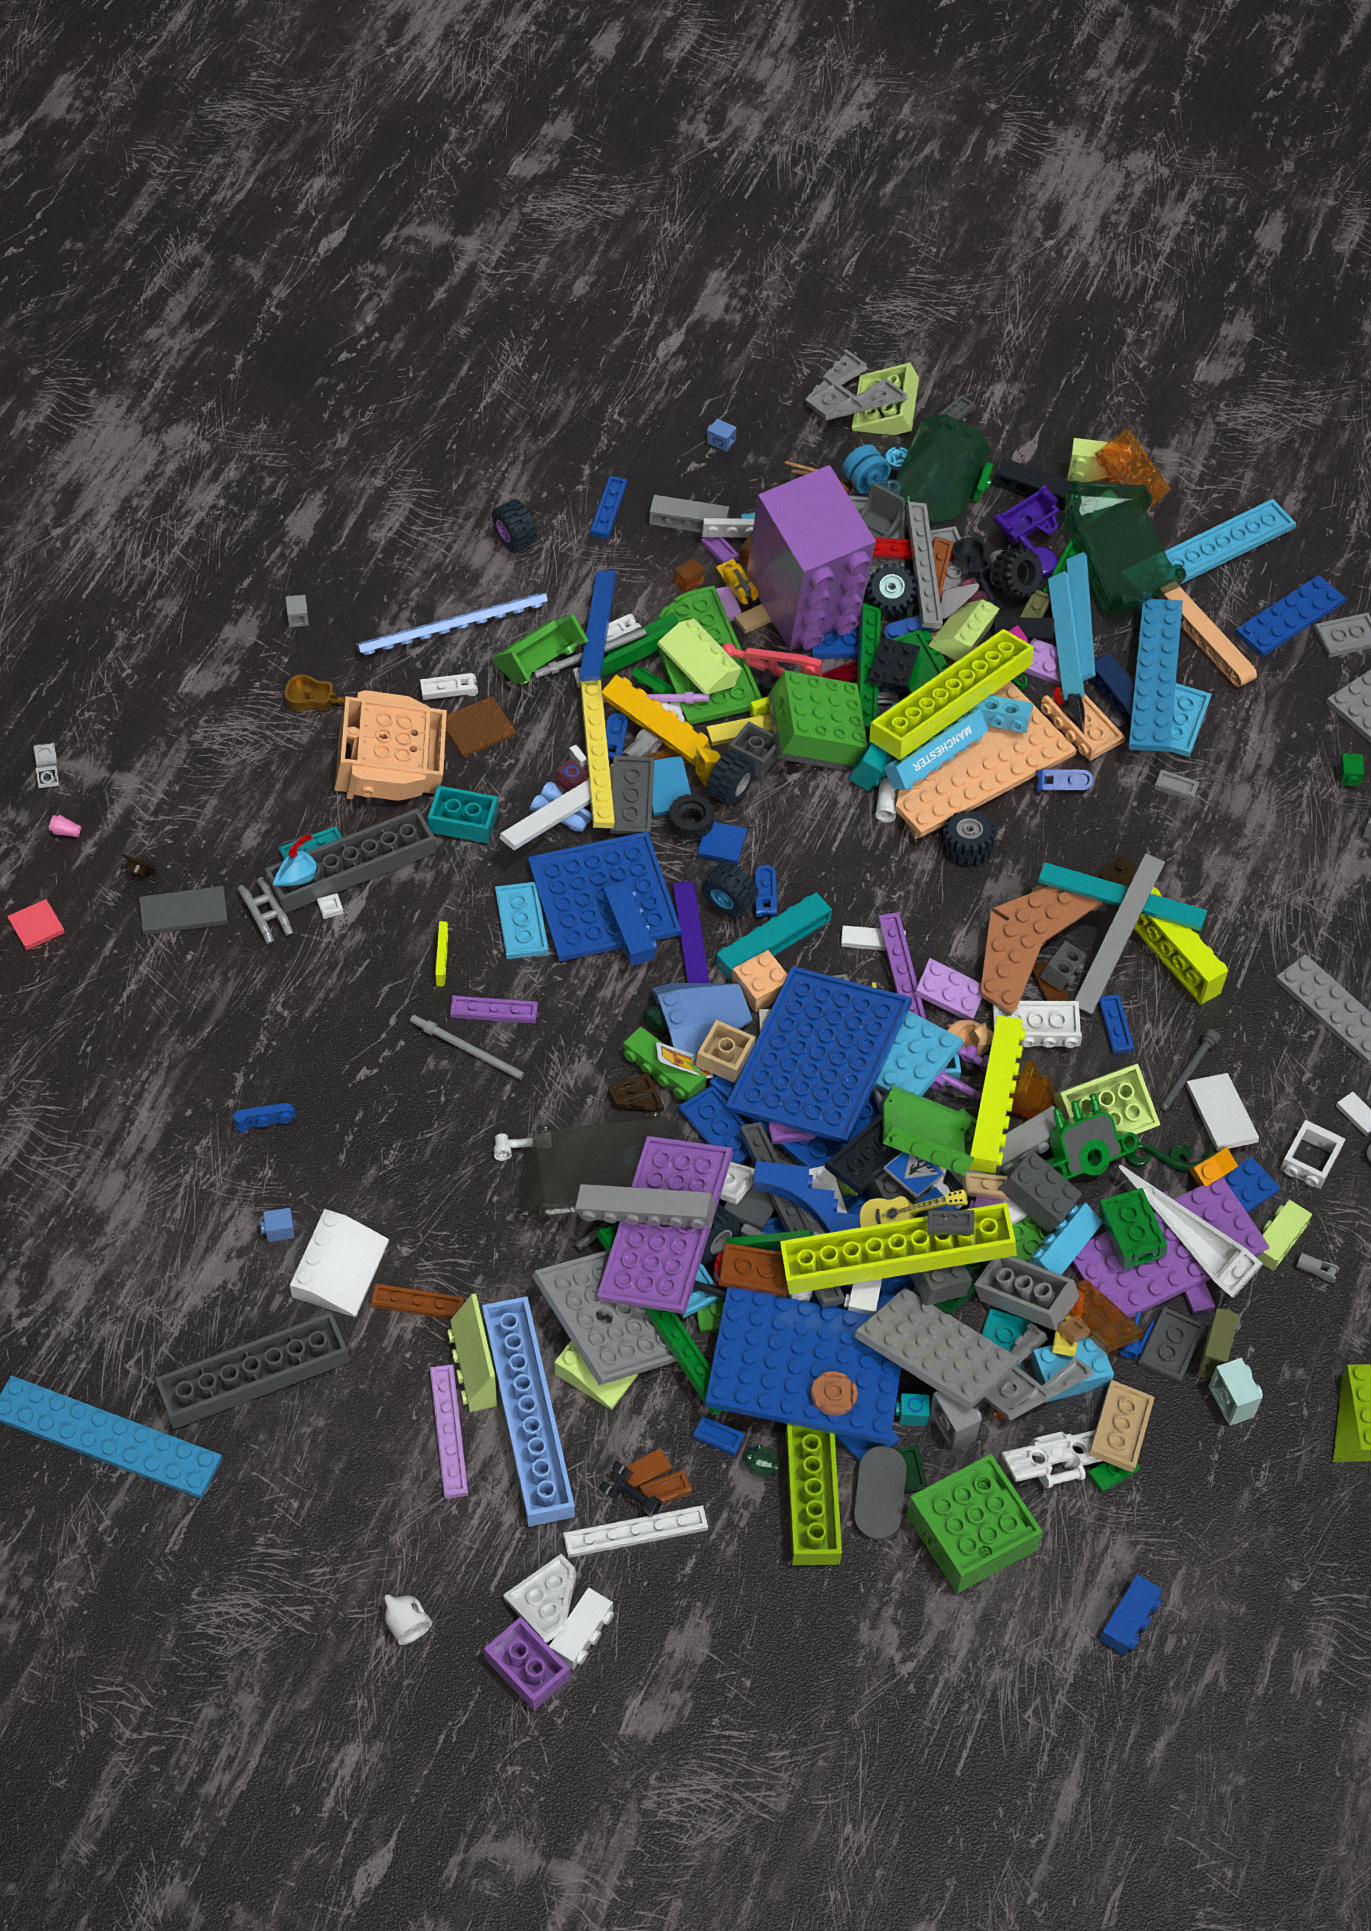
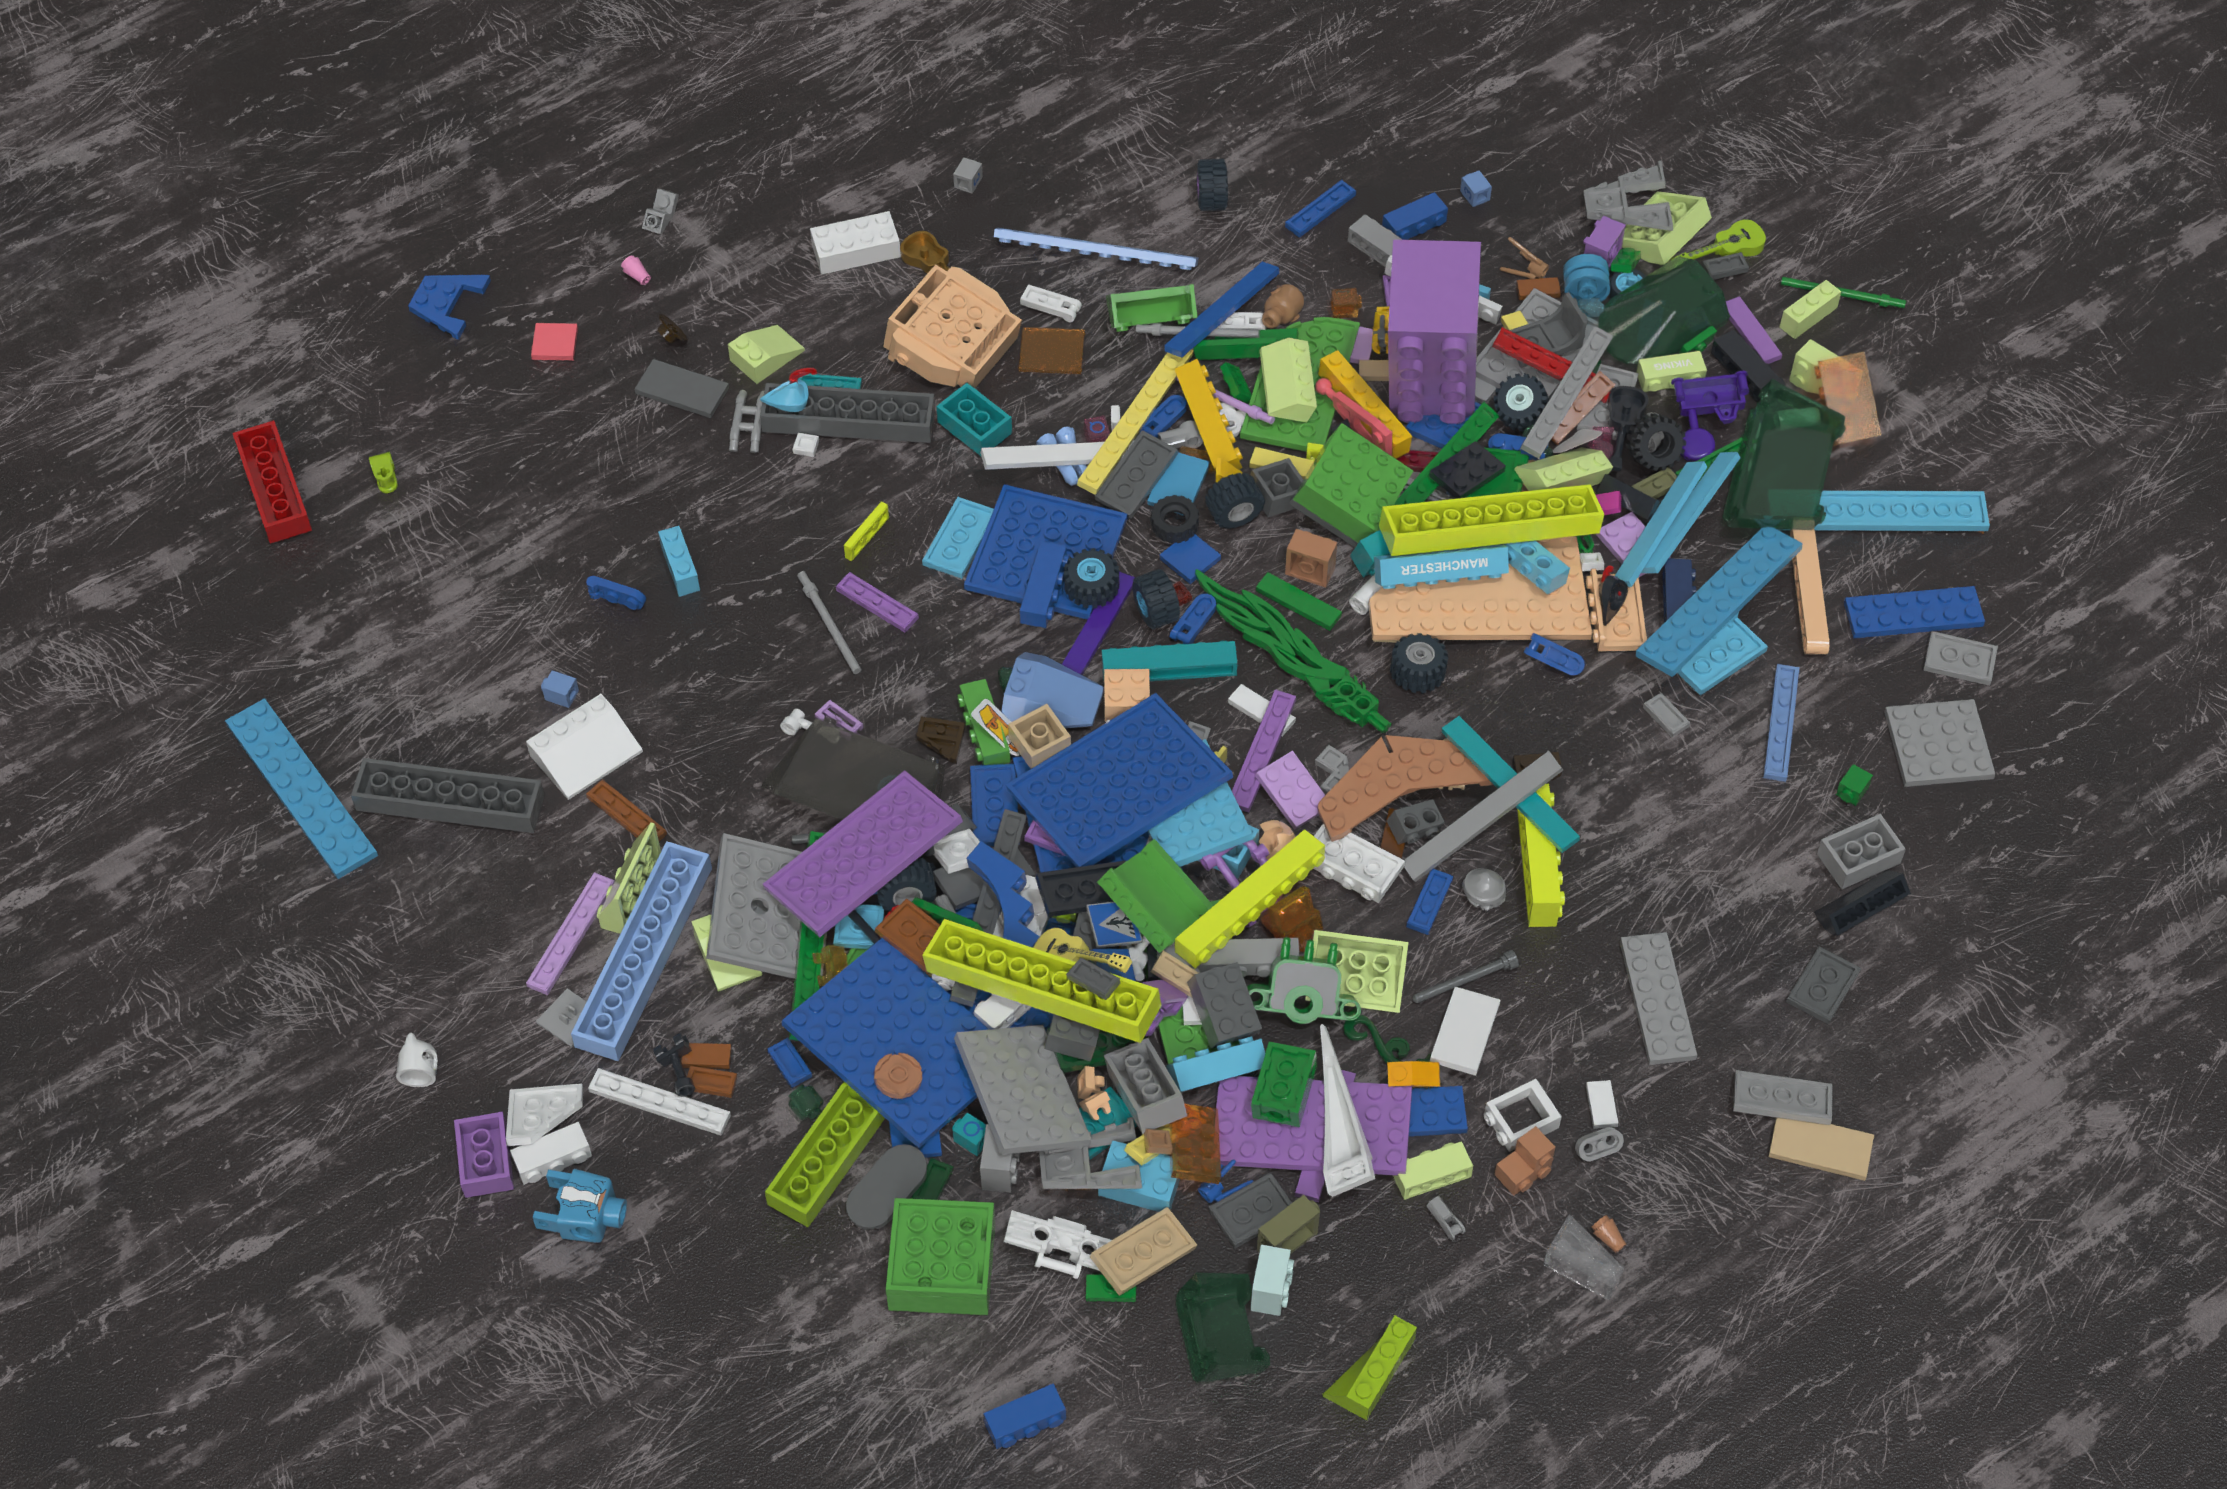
camera: 35 degrees right, 0 degrees up
light grey brick [575,1184,716,1229] -> none
none -> dark azure piece [533,1169,627,1243]
none -> light grey piece [536,989,586,1048]
none -> medium azure brick [658,526,700,597]
none -> yellowish green slope [728,325,805,384]
none -> white brick [810,211,901,275]
none -> clear yellow plate [812,945,848,986]
none -> lavender tile [815,700,863,742]
none -> black wheel [1064,548,1120,608]
none -> light nougat tile [1077,1066,1105,1099]
none -> light nougat tile [1079,1091,1111,1120]
none -> clear green windscreen [1176,1272,1270,1383]
none -> green piece [1195,569,1392,733]
none -> green tile [1256,572,1342,631]
none -> medium nougat piece [1262,284,1304,329]
none -> nougat brick [1285,529,1337,588]
none -> light grey tile [1315,745,1349,794]
none -> yellow brick [1318,350,1412,459]
none -> blue brick [1382,192,1448,240]
none -> light grey hair [1462,868,1506,911]
none -> nougat brick [1495,1126,1555,1196]
none -> white tile [1580,552,1604,571]
none -> medium lavender container [1583,216,1626,270]
none -> green plate [1611,248,1641,273]
none -> yellowish green brick [1636,351,1707,392]
none -> lime piece [1670,220,1766,271]
none -> medium lavender tile [1721,296,1782,364]
none -> medium blue tile [1763,664,1799,782]
none -> yellowish green brick [1780,280,1842,339]
none -> green bar [1781,277,1906,308]

